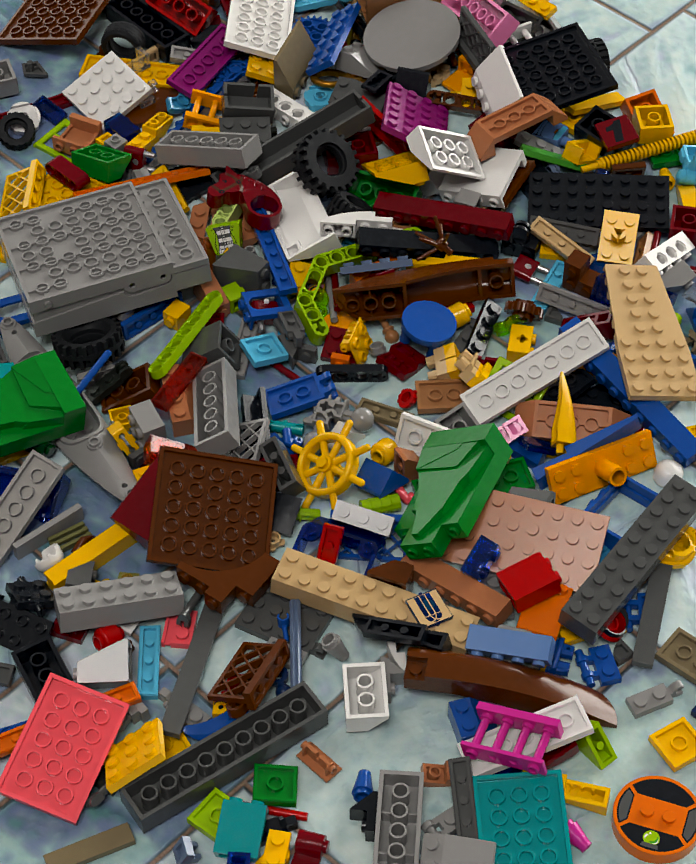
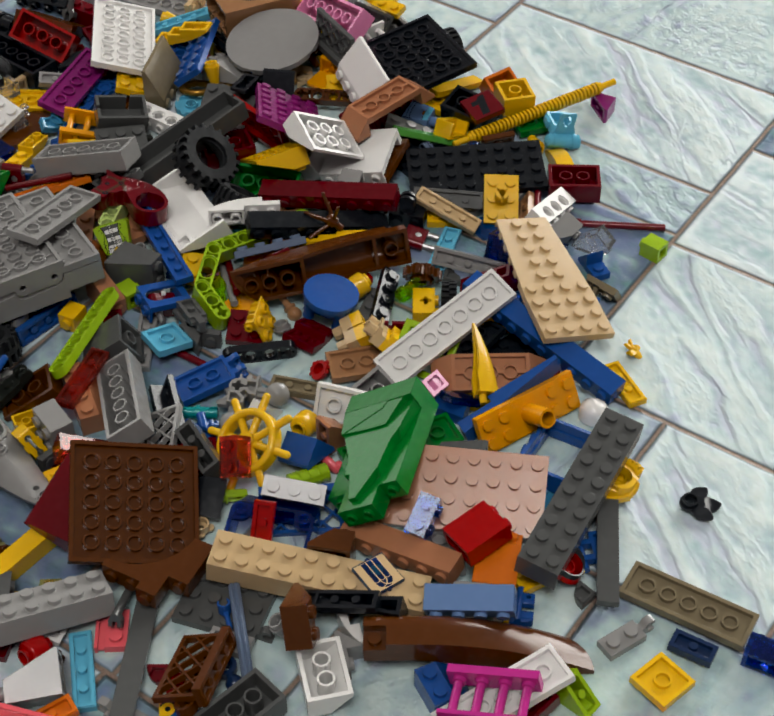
camera: 10 degrees left, 5 degrees down
orange plate [330,352,351,373] -> none
reddish brown brick [562,249,605,301] -> none
blue plate [574,644,622,688] -> none
none -> dark red bar [5,172,73,192]
none -> light grey plate [6,185,101,246]
none -> dark red tile [147,664,169,686]
none -> yellow slope [155,21,212,45]
none -> yellow cone [204,60,220,84]
none -> clear red brick [219,435,252,480]
none -> reddish brown slope [279,583,320,651]
none -> black tyre [441,281,457,307]

